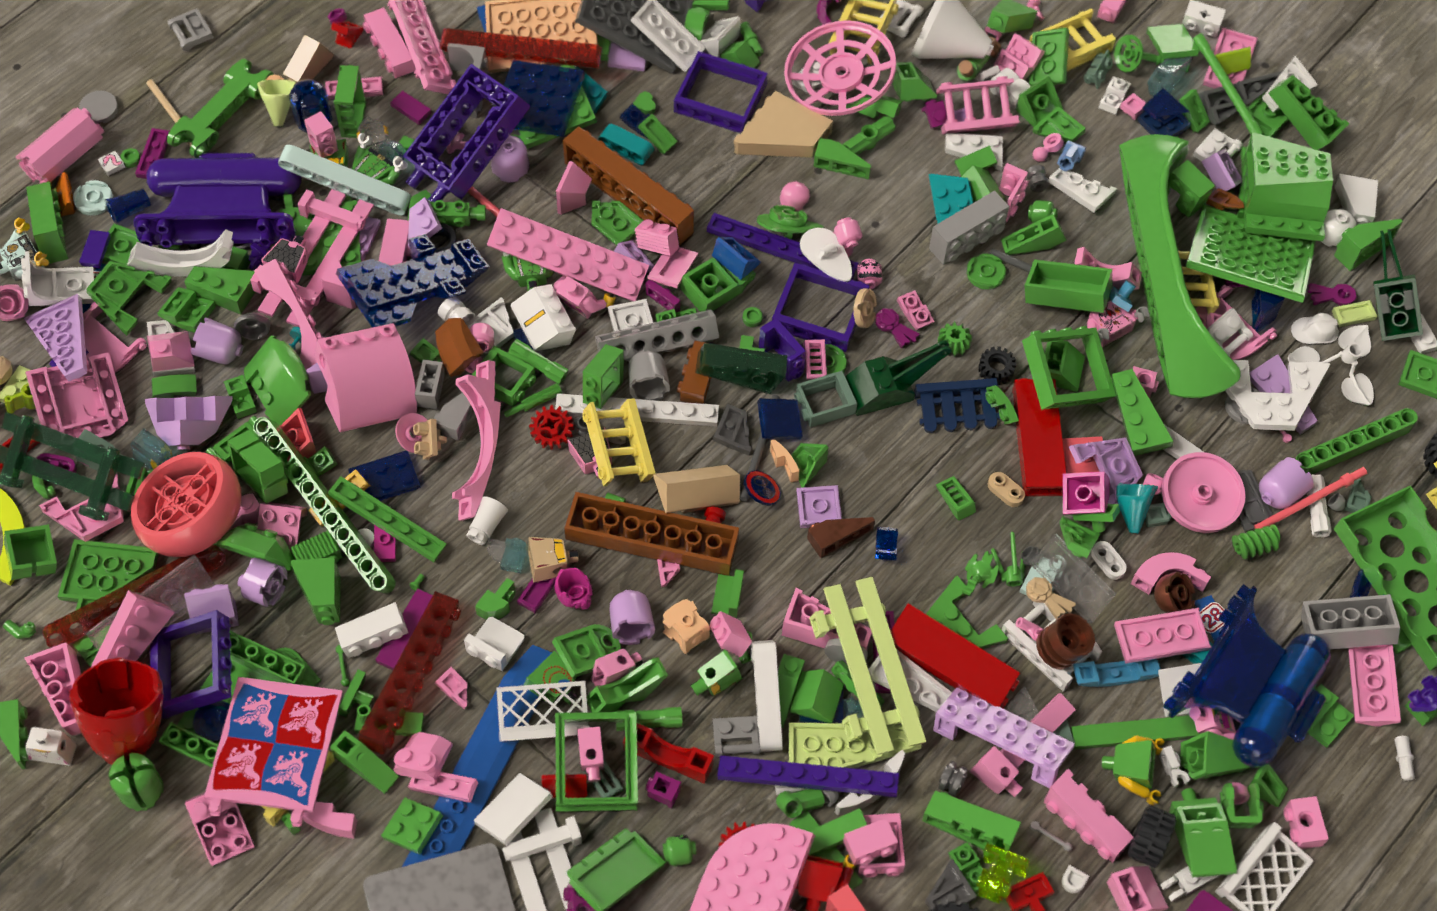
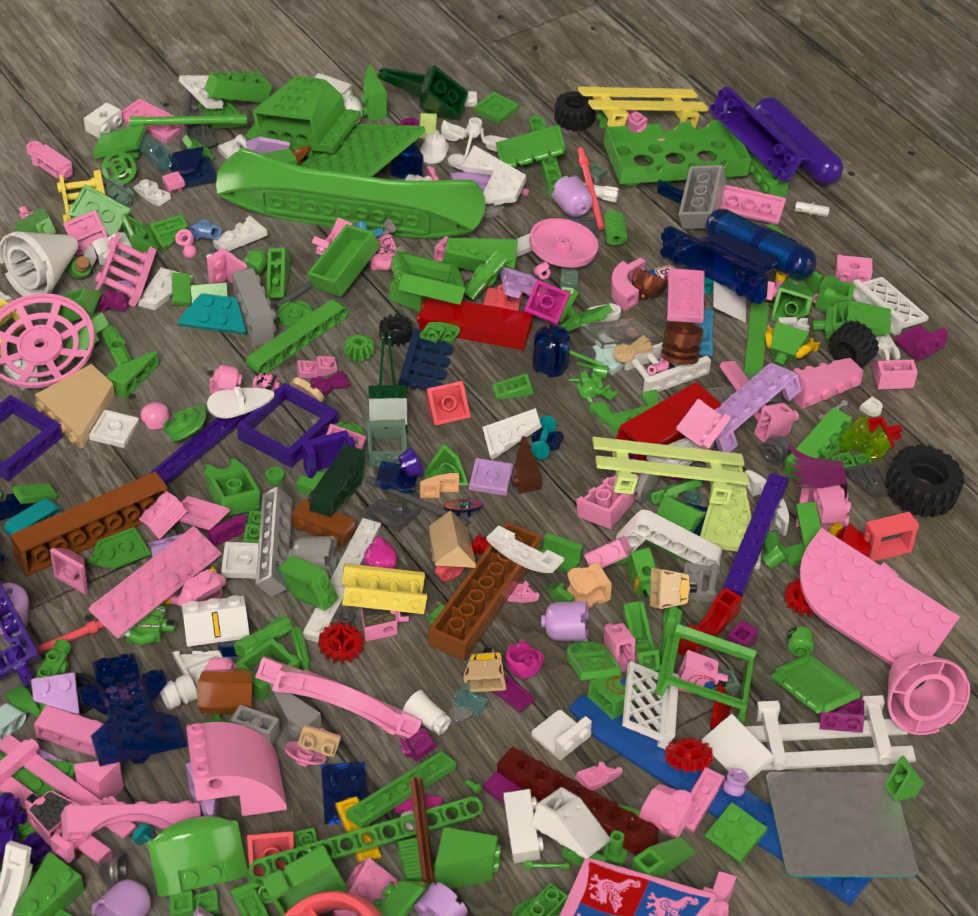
camera: 75 degrees left, 15 degrees down
bright green brick [475,578,516,620] -> none
blue slope [712,237,761,280] -> none
tan plate [988,472,1025,507] -> none
teal hat [1116,483,1158,534] -> none
lime slope [1215,47,1251,74] -> none
none -> white tile [89,409,140,448]
none -> bright green beam [246,299,348,374]
none -> dark pink hair [364,537,397,569]
none -> dark purple piece [398,446,425,477]
none -> magenta bracket [399,728,437,762]
none -> copper axle [410,777,435,884]
none -> coral slope [426,381,471,426]
none -> bright green piece [464,250,509,301]
none -> white wing [482,408,542,460]
none -> white slope [487,525,564,573]
none -> bright green hinge [495,125,566,168]
none -> teal wheel [531,415,557,459]
none -> white slope [531,787,610,859]
none -> clear blue cylinder [532,324,571,377]
none -> bright green slope [546,582,575,602]
none -> tan torso [649,568,697,609]
none -> red gear [665,737,713,773]
none -> bright pink bracket [676,399,731,450]
none -> lavender wheel [723,768,749,796]
none -> magenta piece [788,444,847,498]

